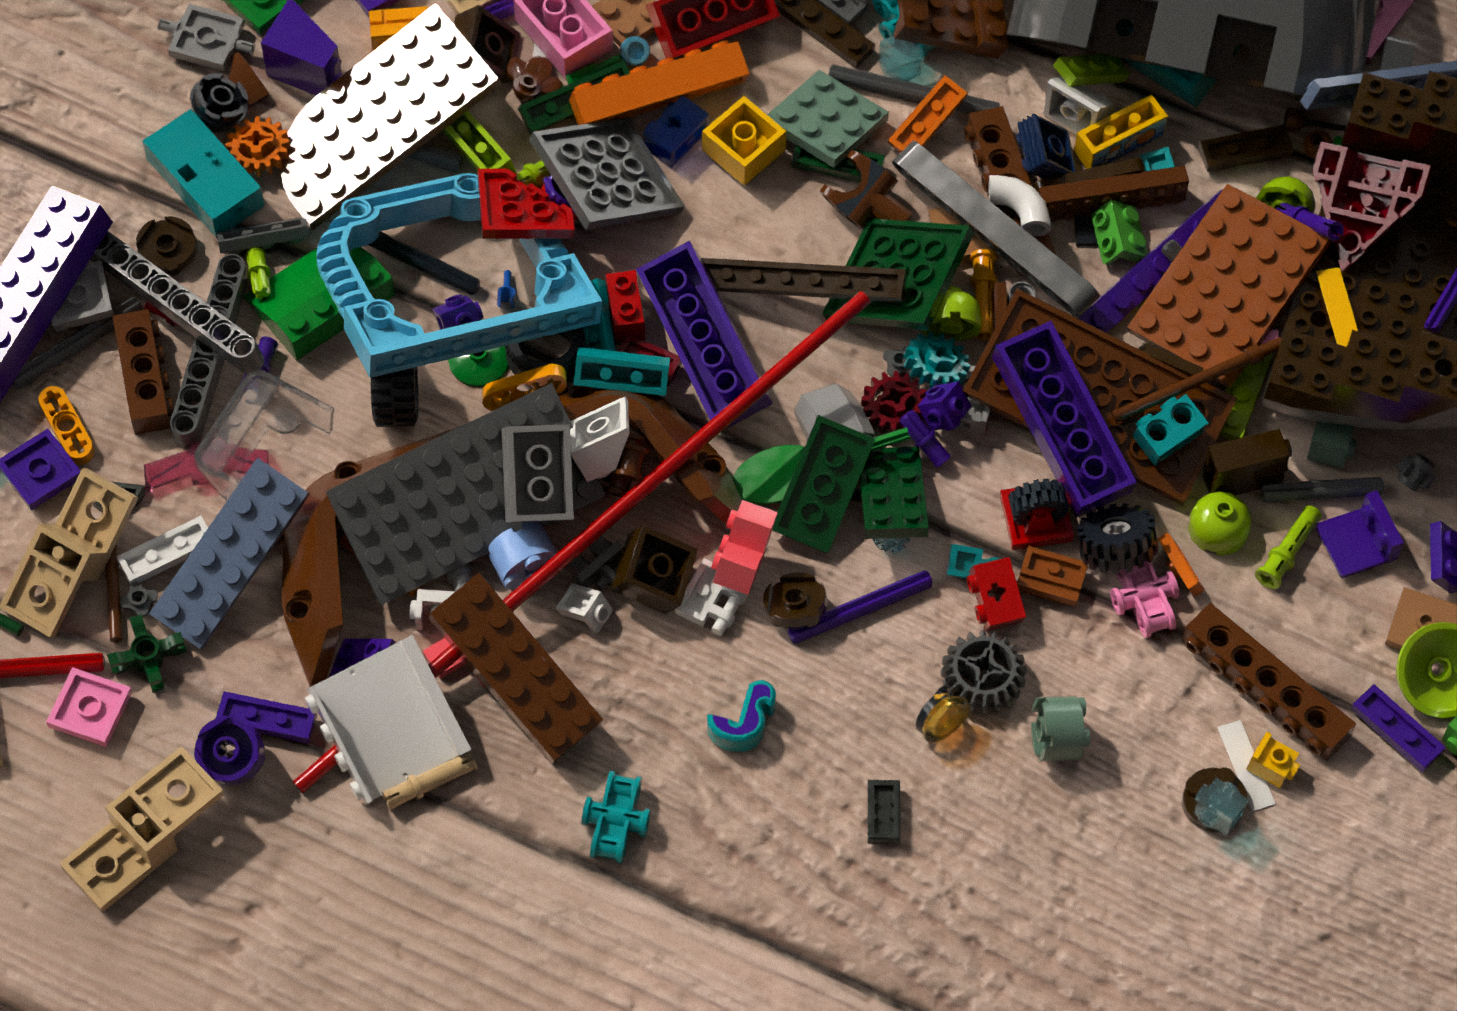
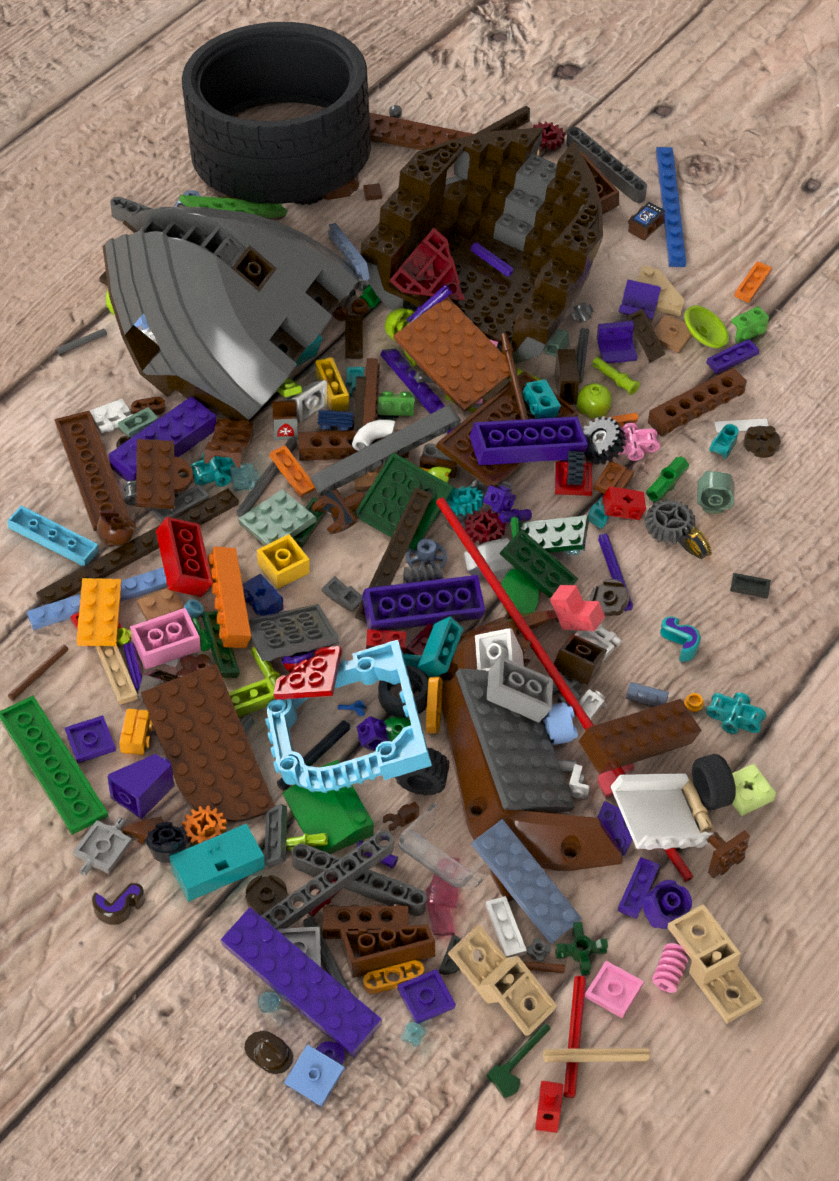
camera: 80 degrees left, 10 degrees down
clear light blue brick [1194,777,1248,835] -> none
yellow brick [1246,731,1301,788] -> none
yellow sticker [1316,268,1358,347] -> none
none -> dark brown animal [92,883,145,925]
none -> piece [272,401,298,441]
none -> dark grey slope [321,576,362,612]
none -> reddish brown wedge [340,924,435,978]
none -> reddish brown plate [383,802,419,831]
none -> dark grey piece [403,563,444,584]
none -> sand blue wheel [406,539,447,570]
none -> sand blue axle [626,682,669,707]
none -> dark brown plate [627,309,666,362]
none -> green piece [646,456,689,502]
none -> bright pink piece [652,943,688,993]
none -> light orange plate [684,693,704,712]
none -> black tyre [692,754,736,810]
none -> reddish brown plate [707,830,750,878]
none -> teal piece [709,424,739,459]
none -> yellowish green brick [732,764,776,816]

